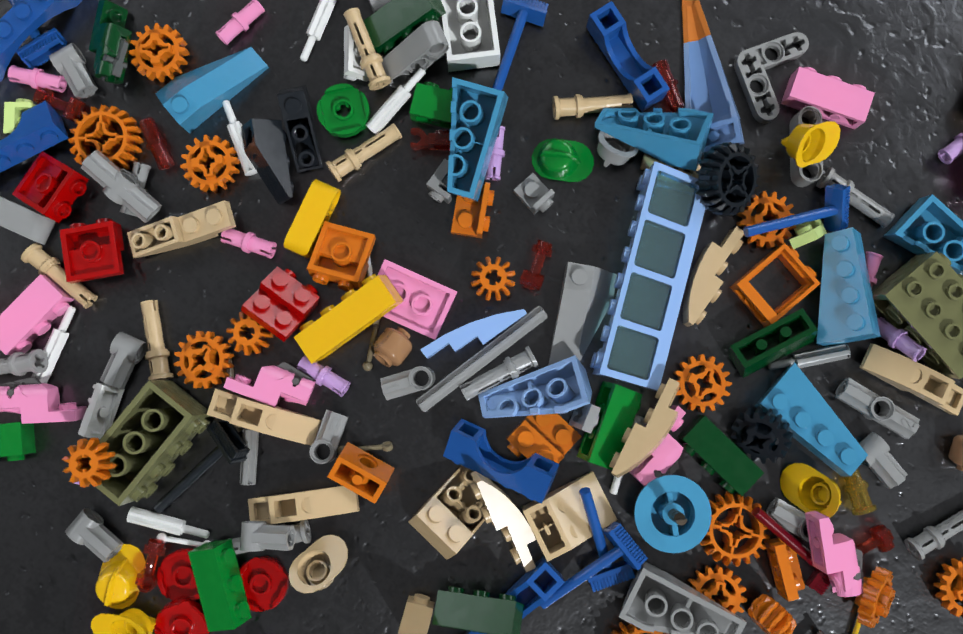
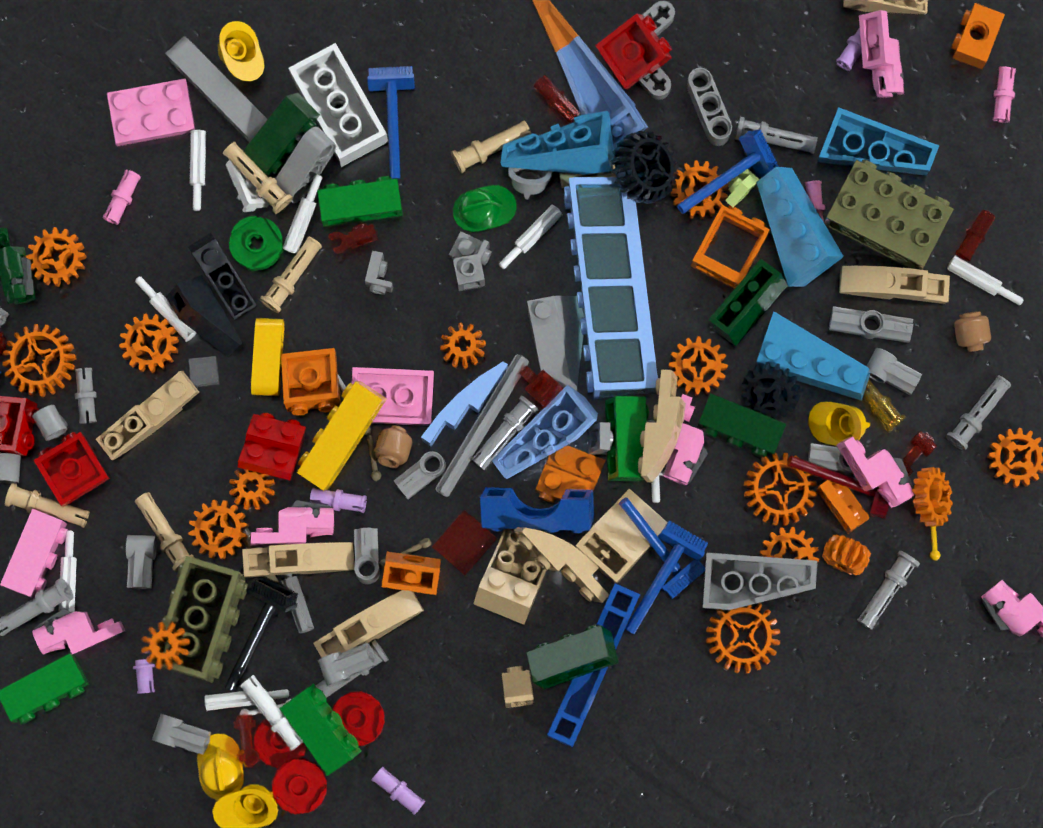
camera: 20 degrees left, 5 degrees down
white plate [78,383,125,439] -> none
light grey piece [81,150,162,223] -> none
clear red axle [139,117,175,170] -> none
dark azure wedge [155,47,269,133] -> none
bright pink pin [221,229,277,259] -> none
tan piece [289,535,348,594] -> none
dark azure wedge [447,77,508,201] -> none
orange bracket [451,182,495,238] -> none
lavender pin [485,126,505,181] -> none
clear red bar [519,240,553,291] -> none
blue arch [586,1,670,112] -> none
dark azure piece [634,475,712,553] -> none
tan slope [683,226,744,327] -> none
light grey axle [768,343,851,370] -> none
bright pink brick [781,67,875,129] -> none
yellow piece [781,121,840,168] -> none
lavender pin [877,317,927,362] -> none
none -> light grey piece [33,405,69,441]
none -> clear tile [189,356,219,387]
none -> white pin [240,675,303,751]
none -> clear red piece [432,510,497,575]
none -> light grey bracket [453,254,485,291]
none -> white axle [499,204,563,269]
none -> clear red plate [519,366,563,408]
none -> red plate [595,14,672,89]

